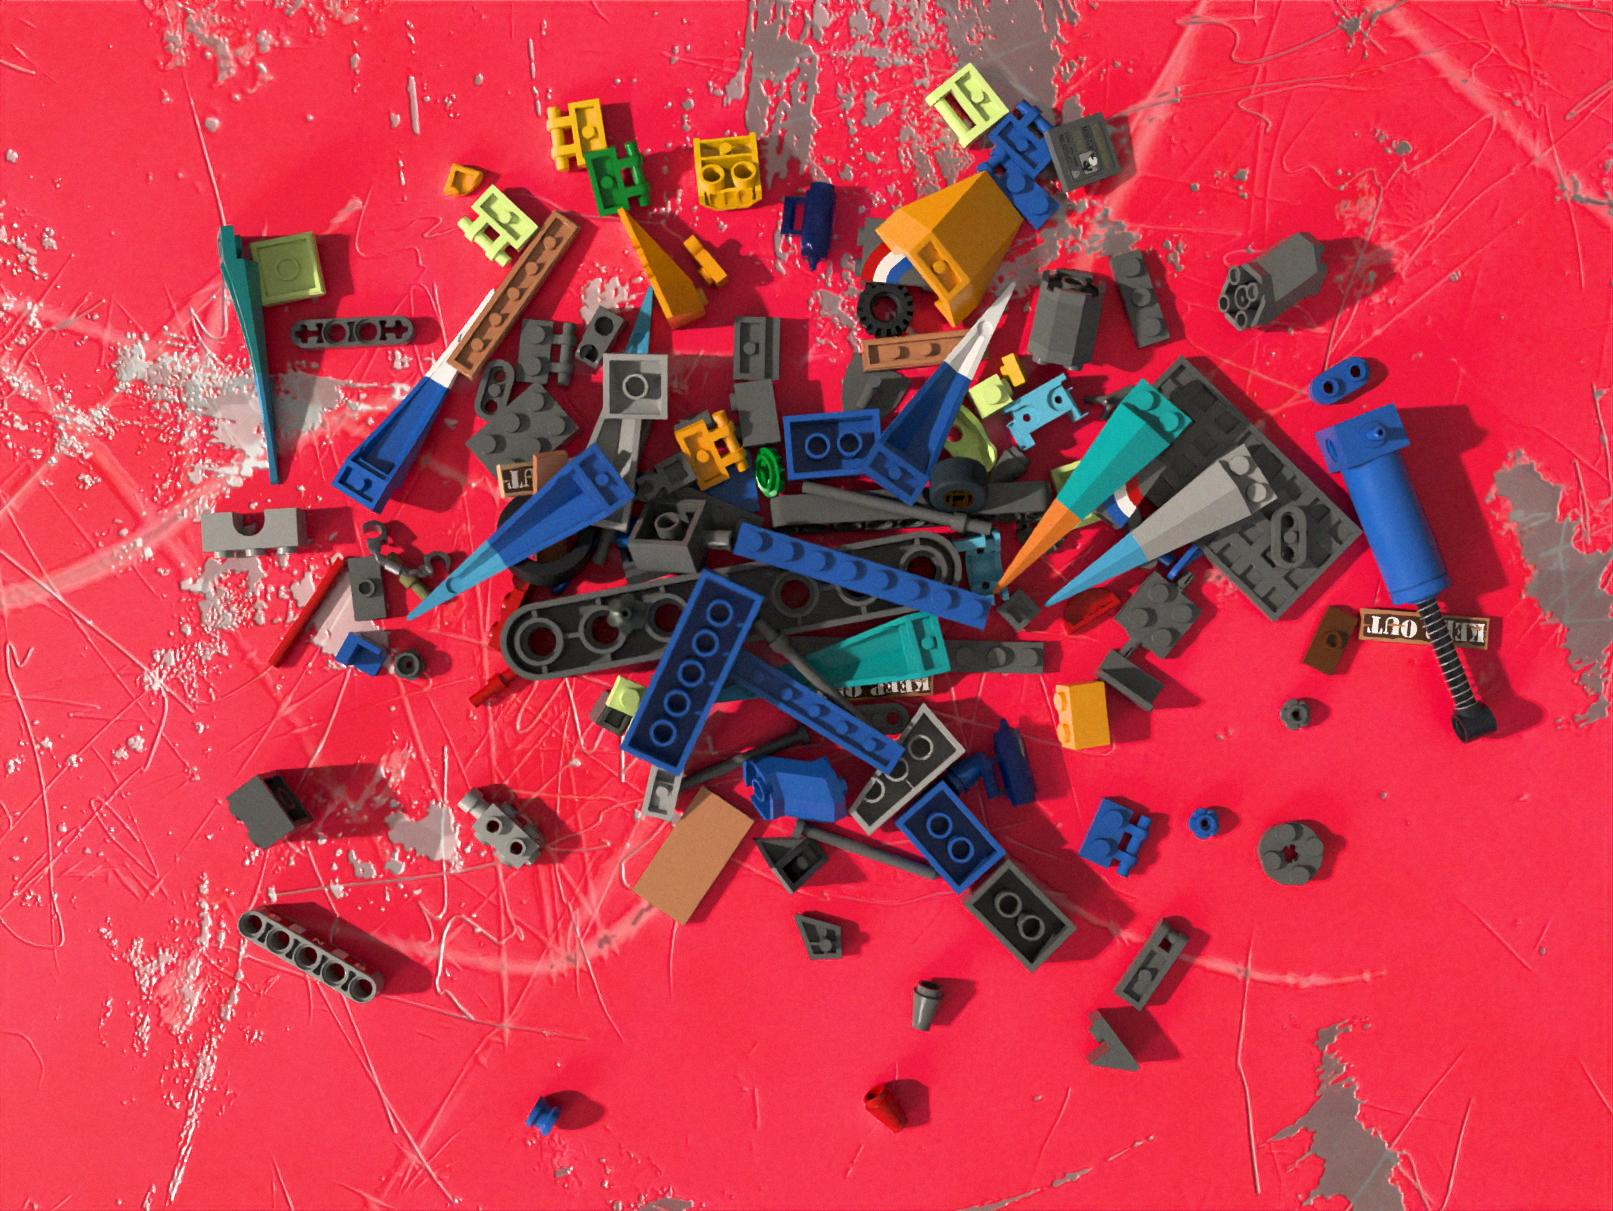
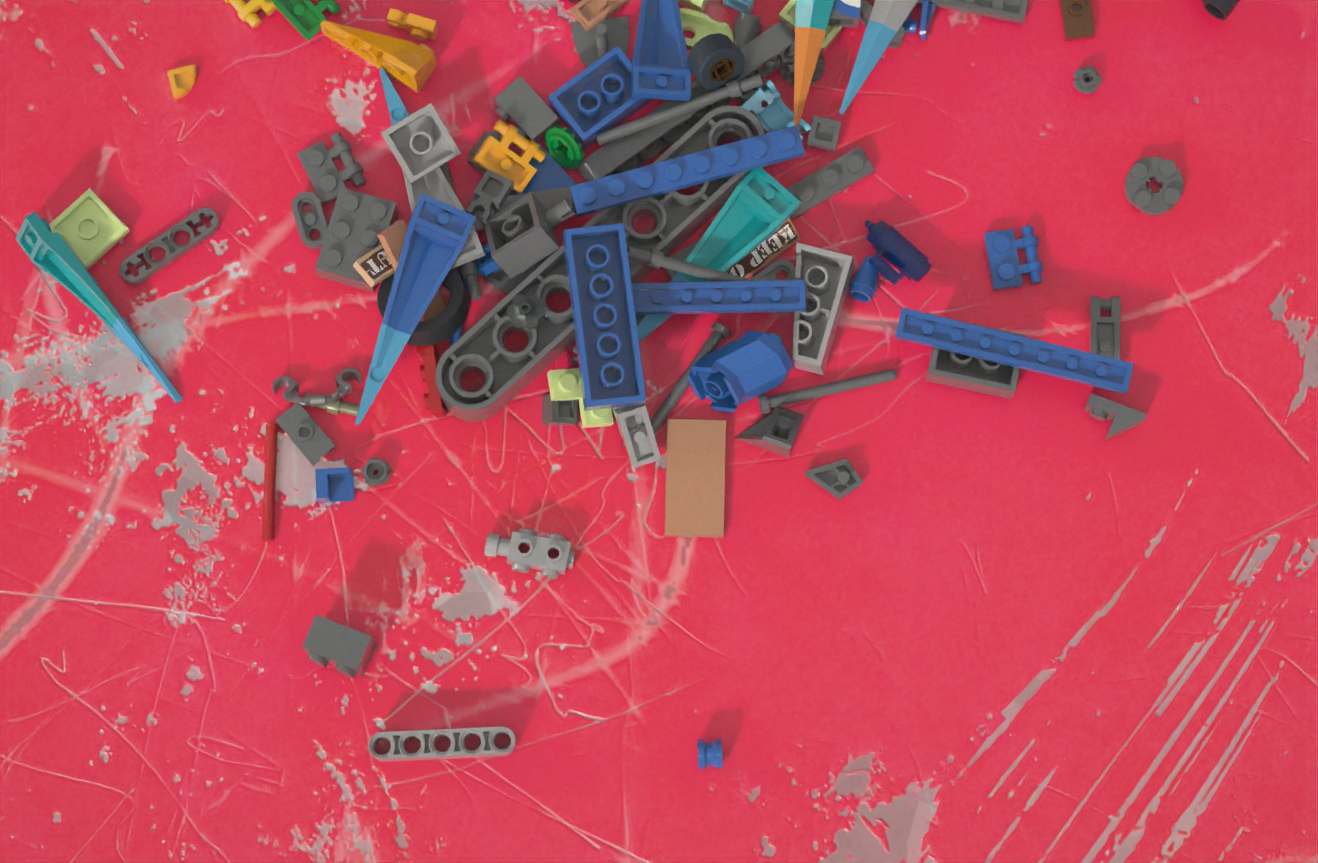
camera: 30 degrees left, 10 degrees down
light grey arch [200,507,308,559] -> none
blue plate [331,289,496,514] -> none
nougat tile [446,209,581,382] -> none
yellowish green plate [458,184,540,268] -> none
red bar [469,667,519,708] -> none
dark grey leg [575,305,629,370] -> none
dark grey plate [733,316,780,382] -> none
red cone [864,1084,908,1133] -> none
blue brick [893,777,1007,896] -> none
dark grey cone [911,980,944,1031] -> none
light orange brick [1054,680,1111,750] -> none
red tile [1064,588,1123,635] -> none
dark grey panel [1092,649,1164,712] -> none
dark grey plate [1113,570,1203,660] -> none
blue plate [1188,808,1220,839] -> none
none -> blue plate [895,307,1134,394]

